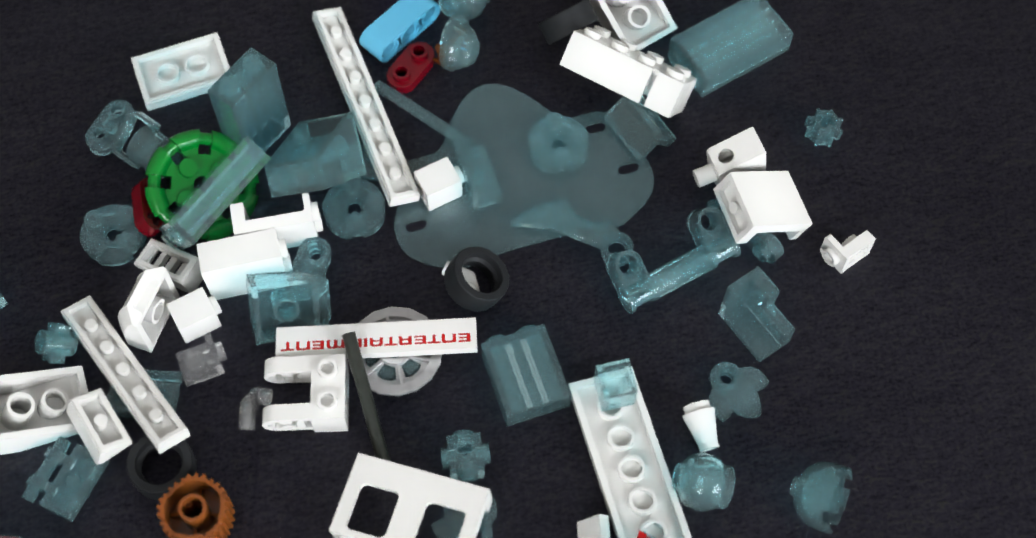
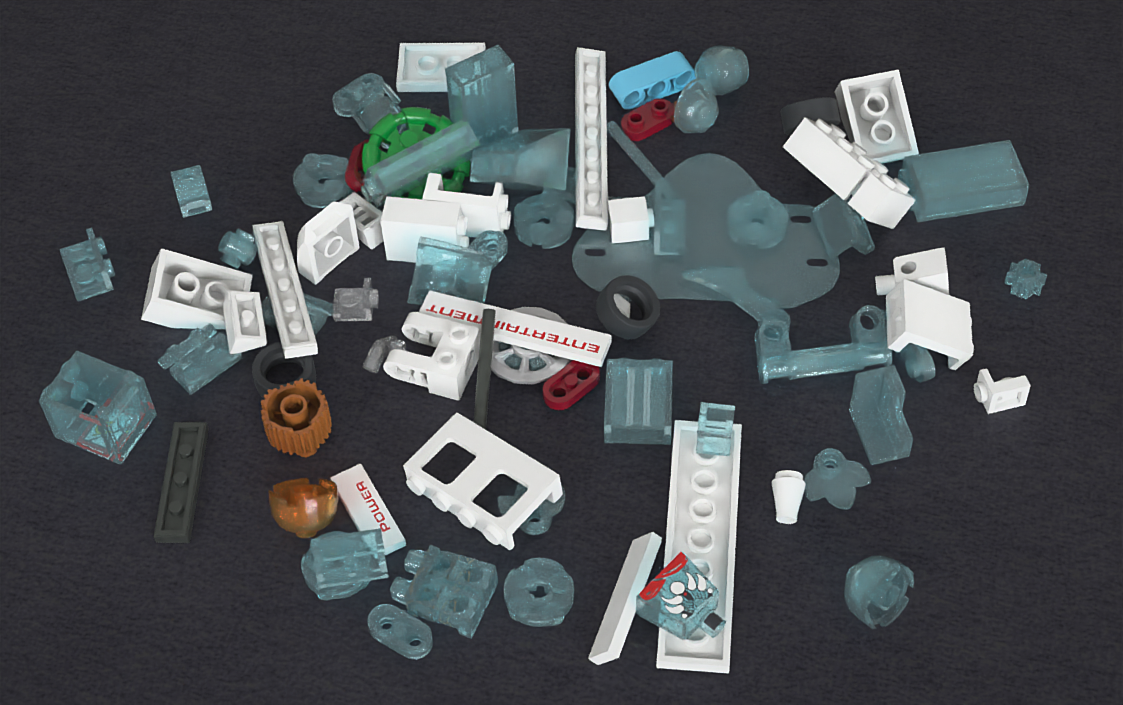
camera: 25 degrees right, 10 degrees down
white brick [166,287,222,344] -> none
clear light blue brick [441,430,491,482] -> none
clear light blue piece [672,452,735,512] -> none
none -> dark red plate [543,360,600,410]

